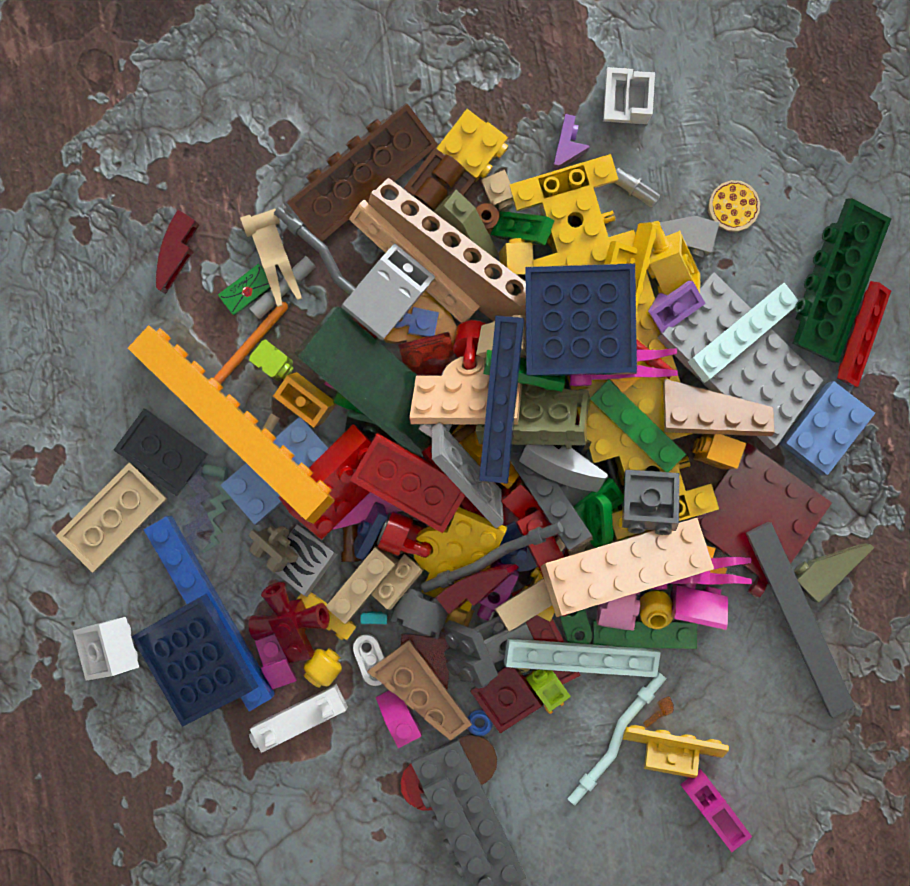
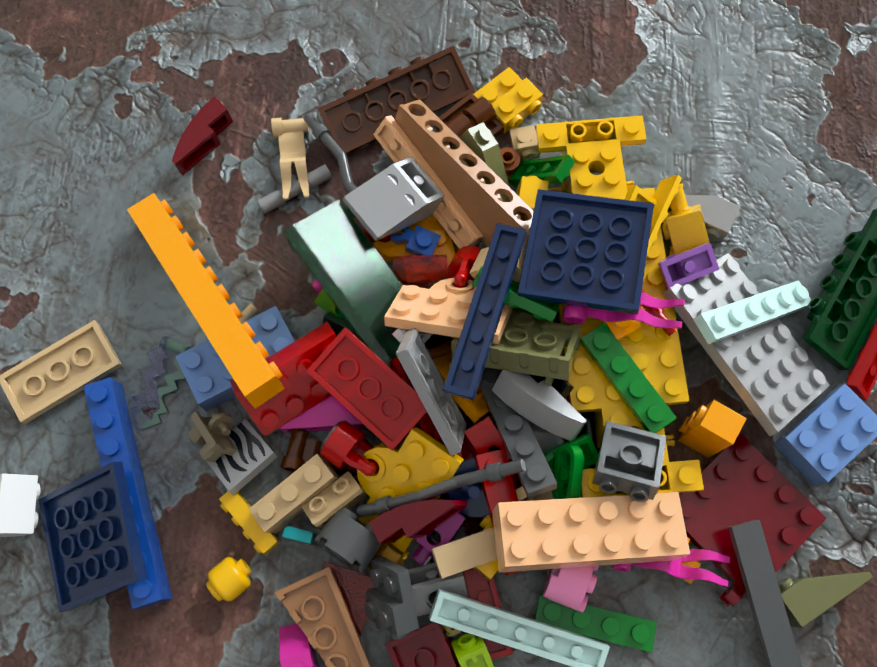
camera: 20 degrees right, 15 degrees down
black plate [113,408,208,496] -> none
orange piece [208,302,288,384] -> none
green tile [218,264,271,316] -> none
lime brick [249,339,294,381] -> none
dark red brick [249,582,330,663] -> none
white brick [249,684,348,753] -> none
dark pink slope [255,634,297,690] -> none
light orange brick [273,372,336,428] -> none
dark blue plate [353,502,387,560] -> none
white plate [353,634,384,686] -> none
medium lavender slope [552,114,590,170] -> none
green plate [560,609,592,644] -> none
white plate [603,67,655,124] -> none
light grey axle [614,167,660,207] -> none
yellow head [639,590,673,629] -> none
wing [663,379,775,436] -> none
dark pink slope [670,583,728,630] -> none
tile [708,180,760,233] -> none

